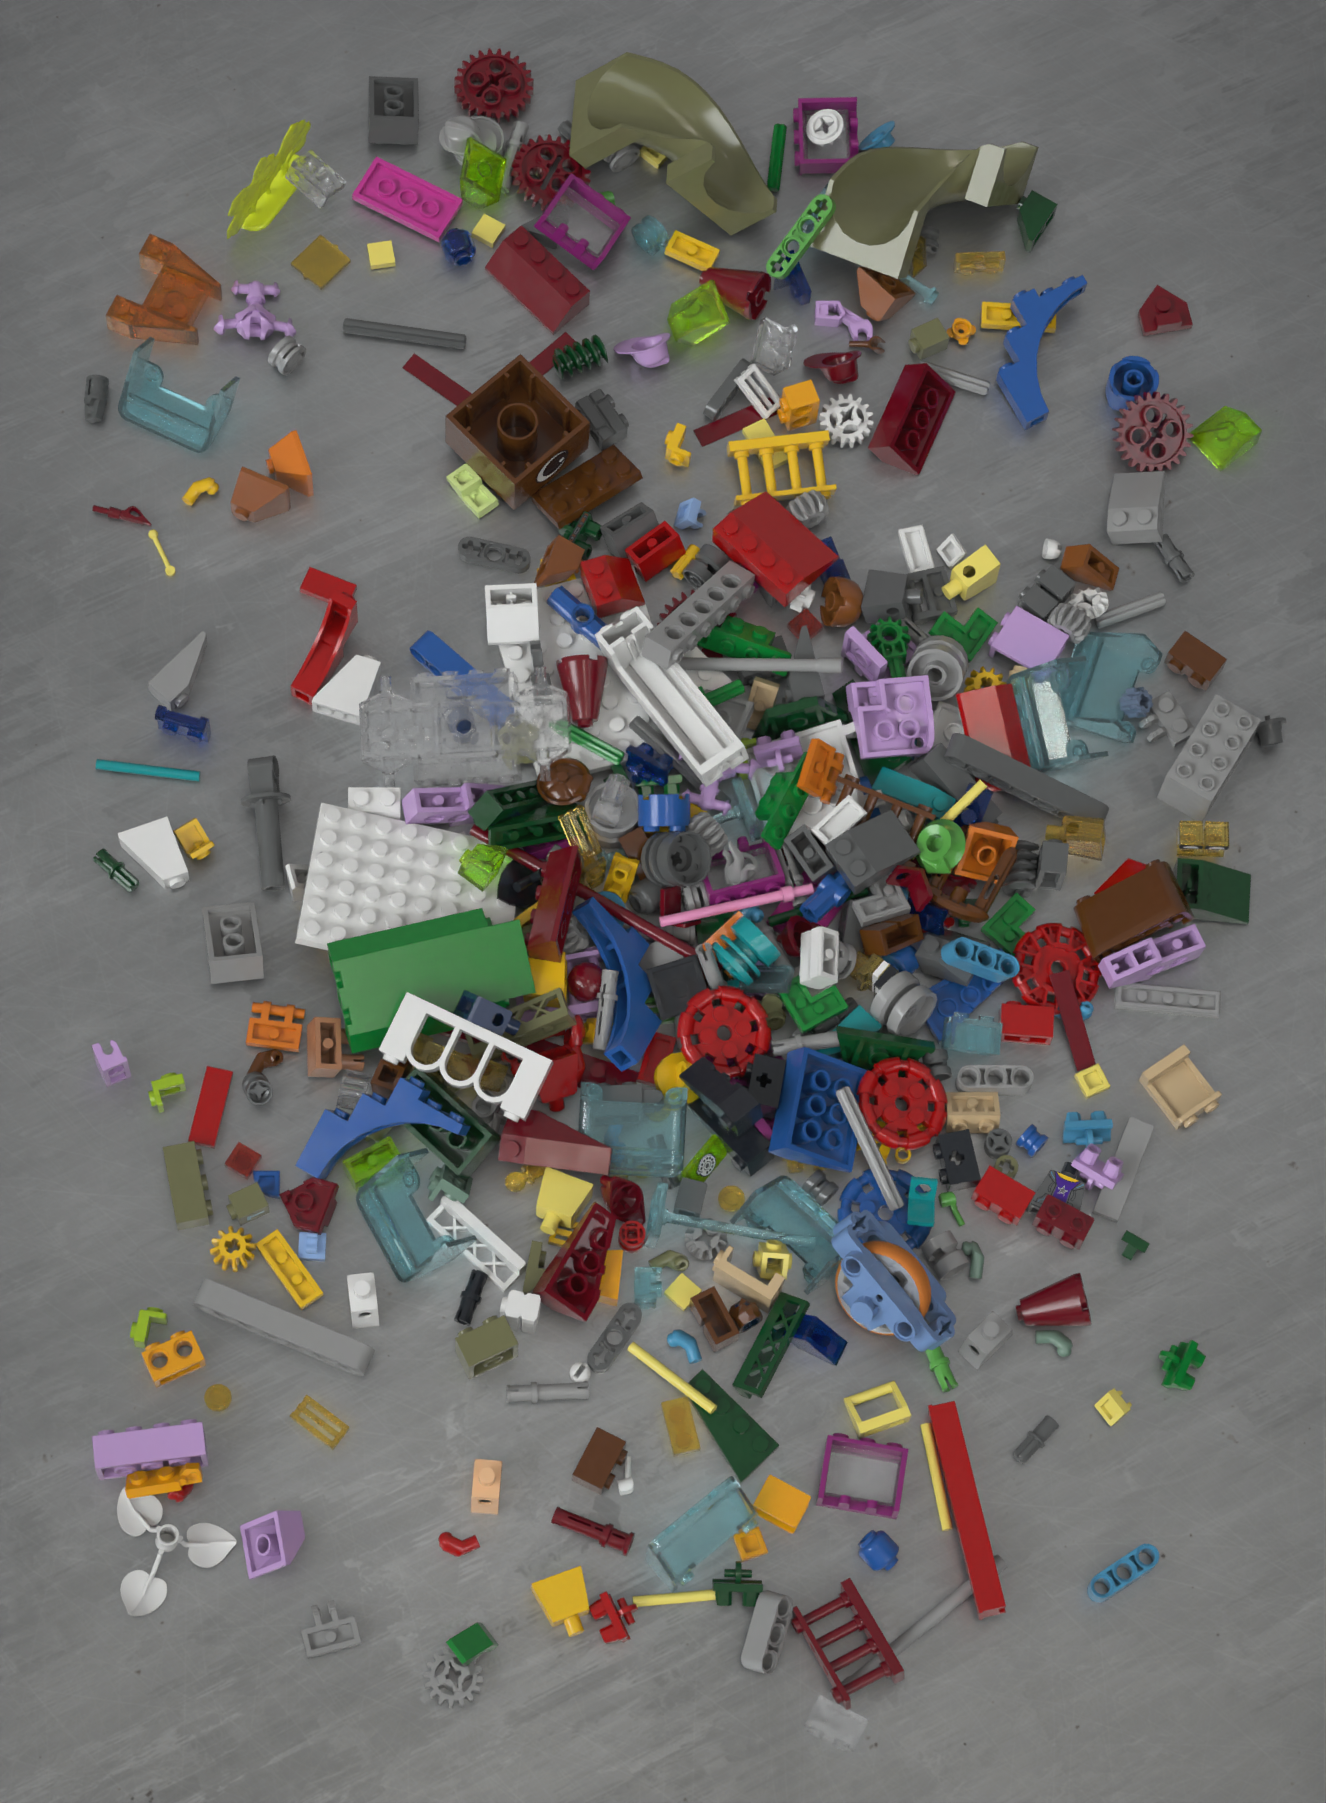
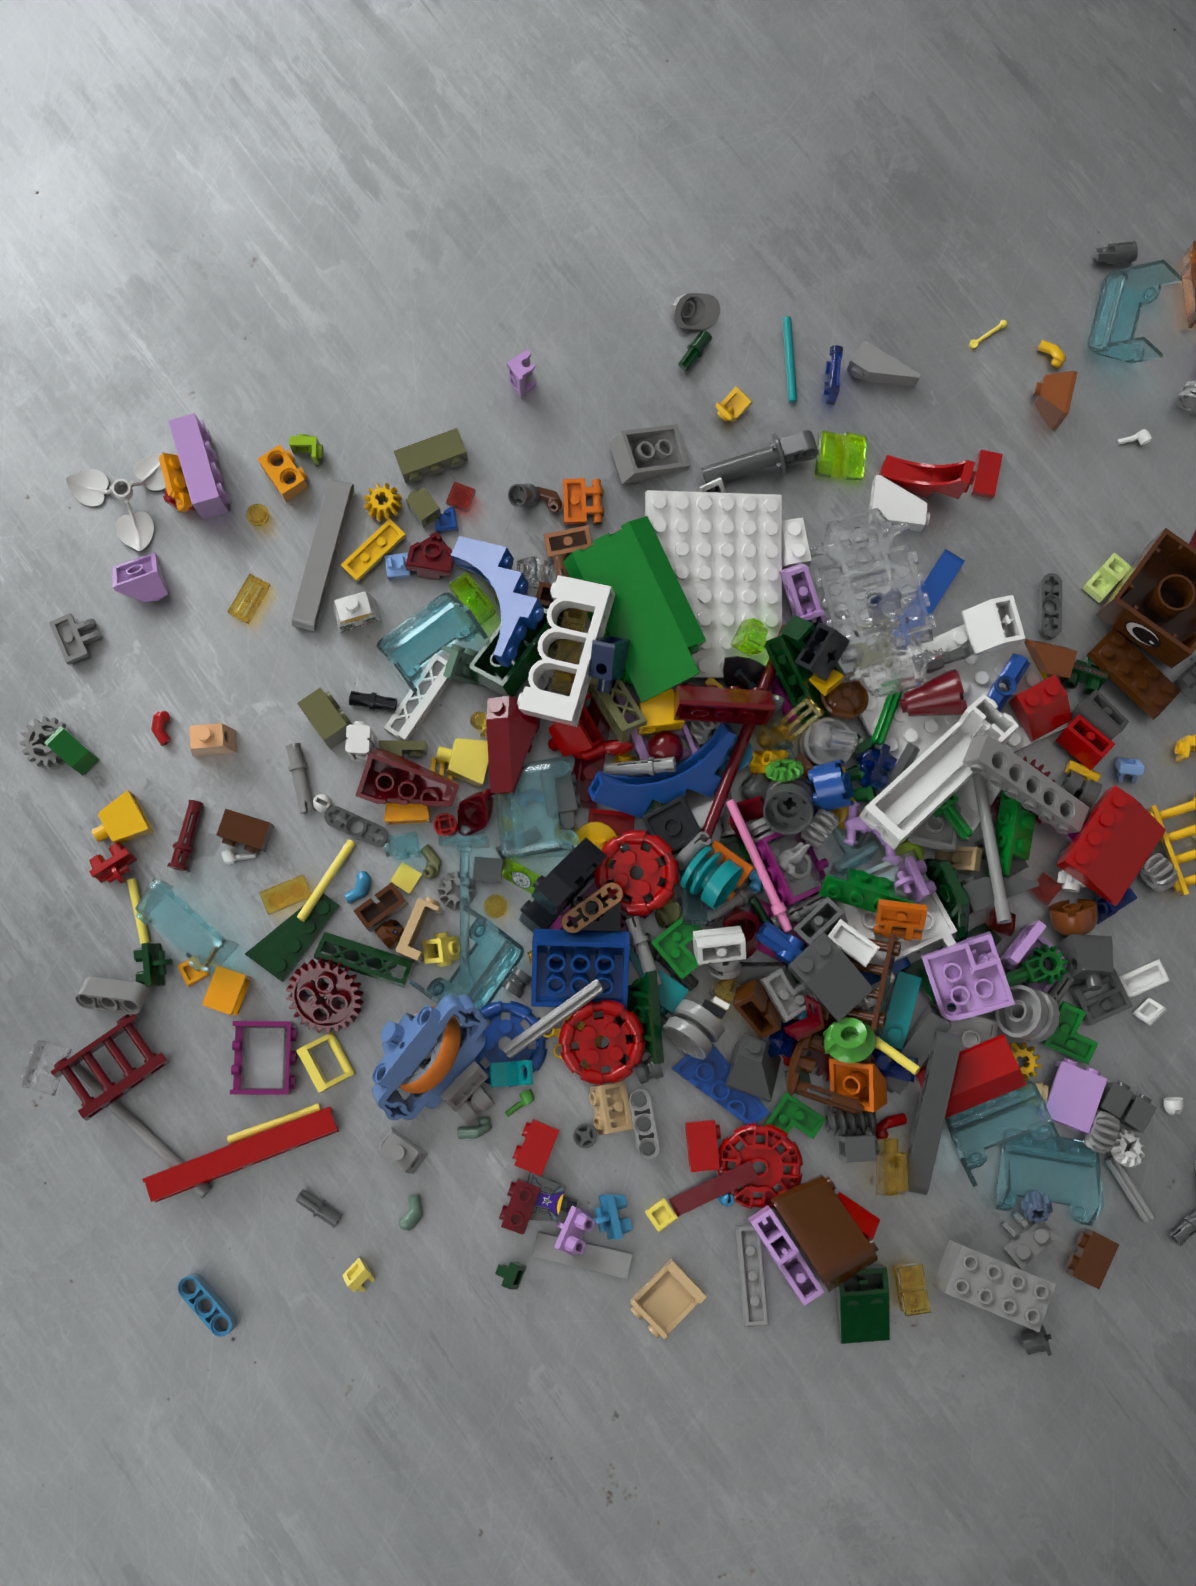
camera: 85 degrees right, 10 degrees up
dark red hand [92,505,152,527] -> none
white slope [117,816,190,889] -> none
lime bracket [148,1072,186,1113] -> none
red tile [188,1066,233,1149] -> none
orange slope [265,430,314,497] -> none
clear blue slope [782,1312,848,1366] -> none
blue head [858,1530,899,1571] -> none
blue head [881,945,919,975] -> none
bright green pin [925,1346,958,1392] -> none
black brick [933,1129,981,1192] -> none
dark azure beam [941,937,1020,983] -> none
clear light blue brick [941,1012,1003,1056] -> none
light yellow torso [942,544,1001,601] -> none
olive bush [994,1155,1019,1179] -> none
blue wheel [1016,1124,1049,1158] -> none
dark red cone [1016,1273,1092,1326] -> none
dark orange slope [1060,544,1119,591] -> none
green hips [1158,1340,1206,1391] -> none
none -> gear [286,958,364,1034]
none -> light grey plate [440,1061,489,1111]
none -> medium nougat beam [561,883,623,933]
none -> light grey piece [670,293,720,330]
none -> bright green gear [765,758,804,782]
none -> black brick [795,622,850,681]
none -> yellow slope [809,669,844,696]
none -> clear neon green slope [815,430,867,480]
none -> red arm [875,1113,907,1140]
none -> clear red plate [989,907,1016,937]
none -> white hand [1117,429,1152,446]

